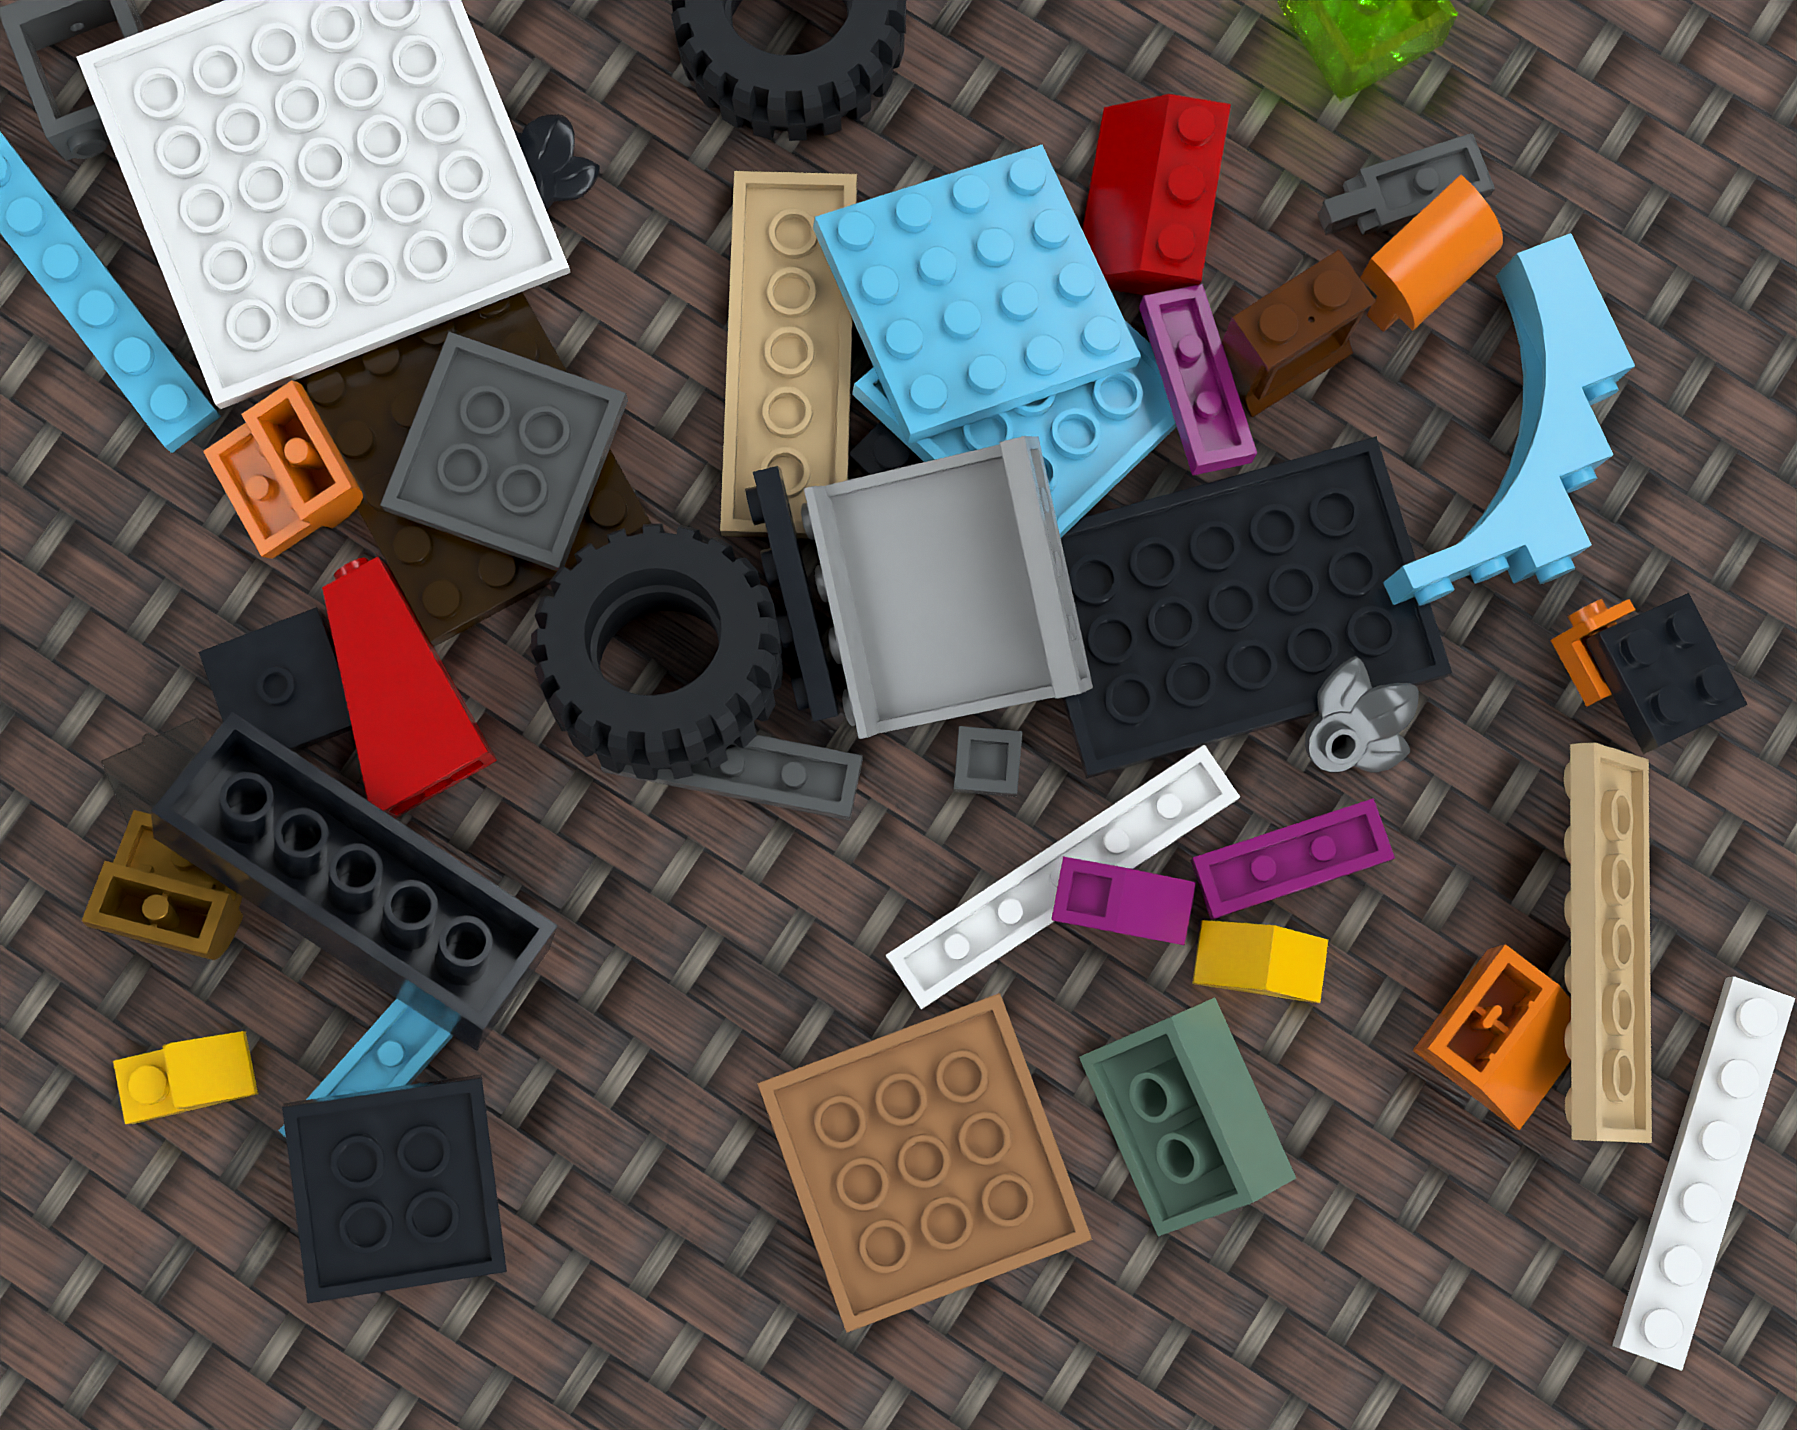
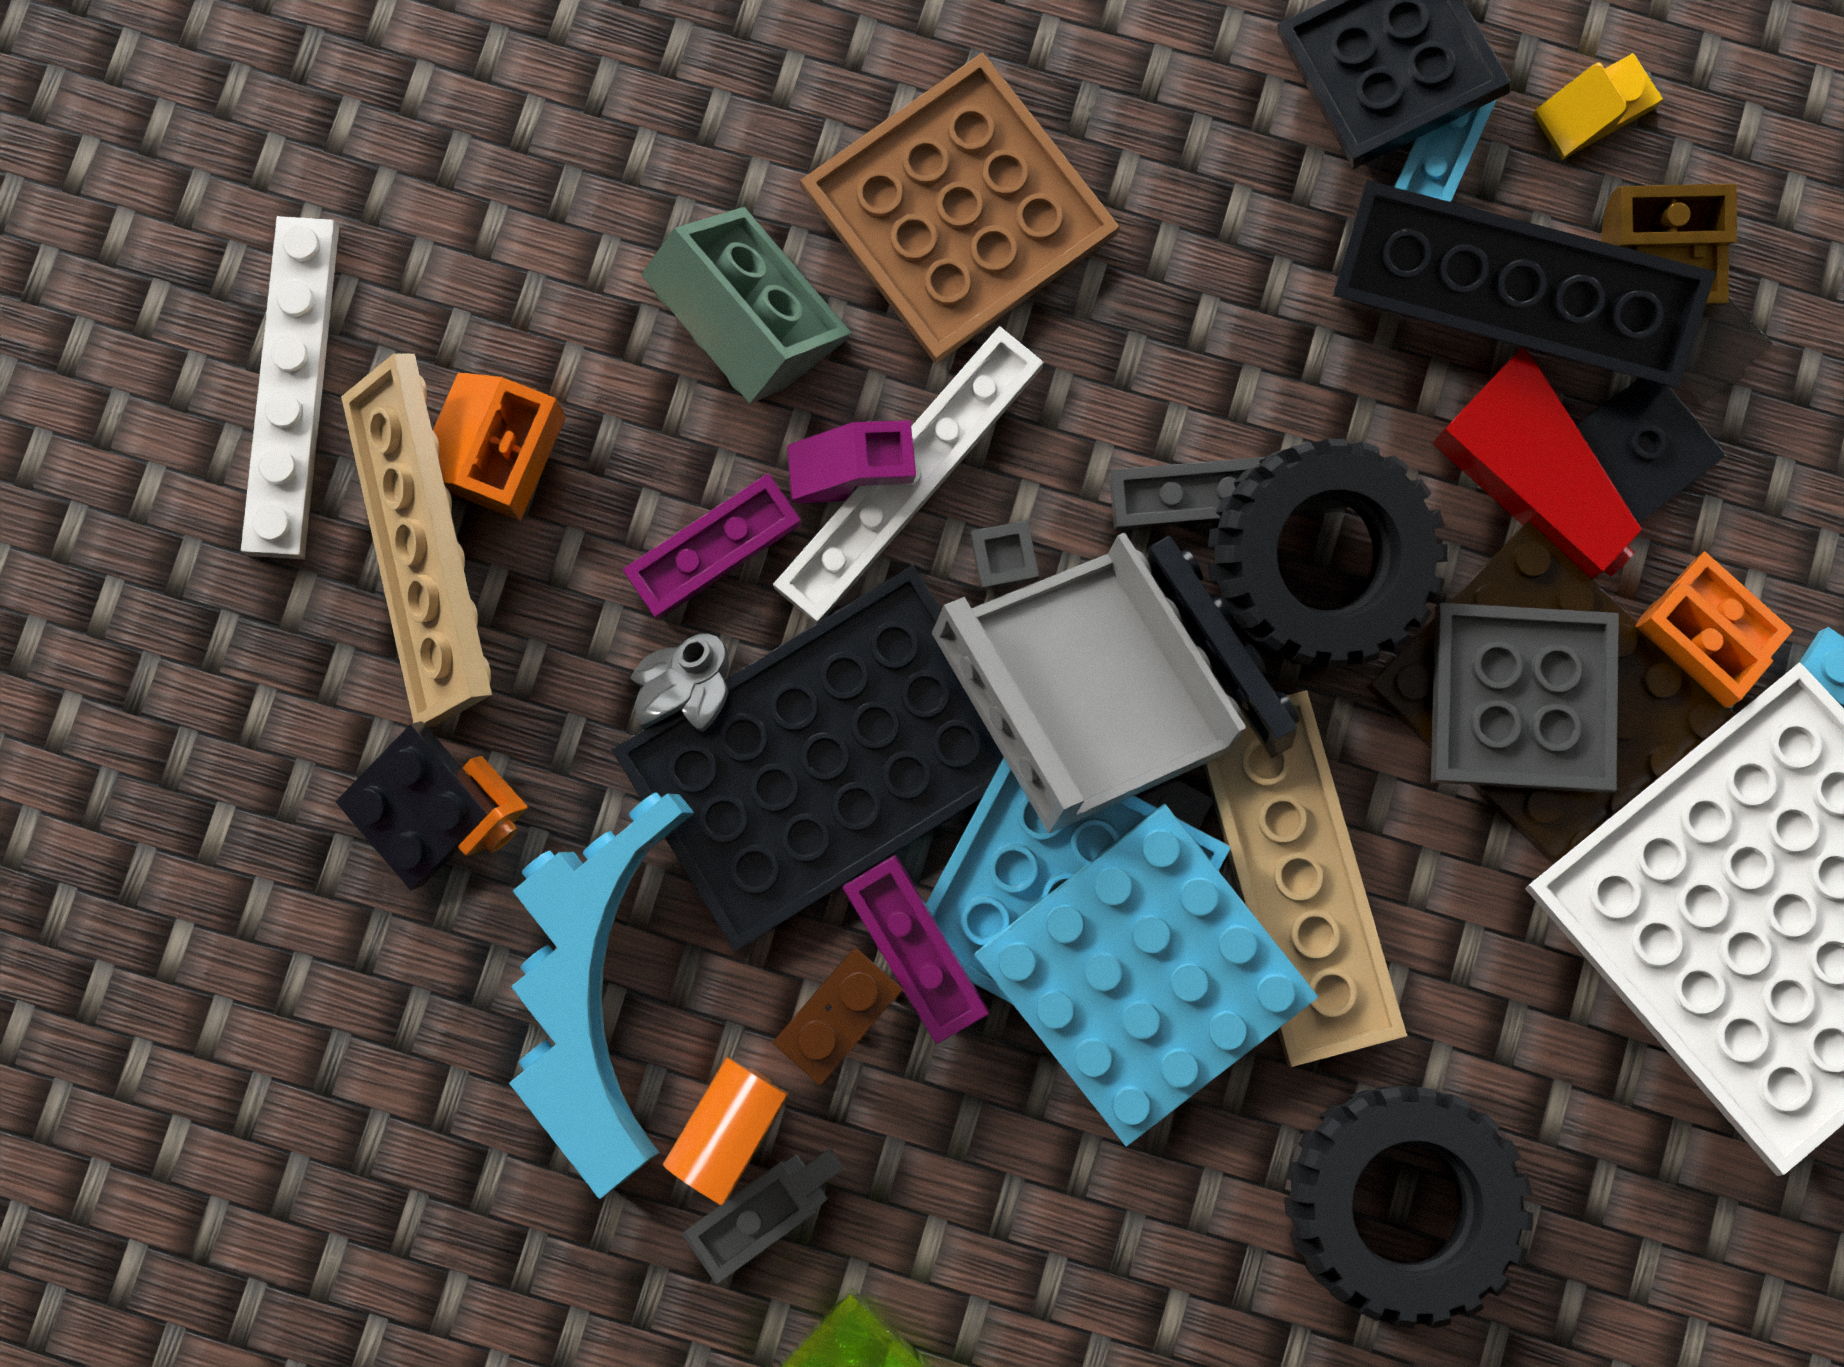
camera: 160 degrees right, 0 degrees up
black plate [513,114,600,211] -> none
red slope [1082,94,1231,295] -> none
yellow slope [1192,920,1328,1003] -> none

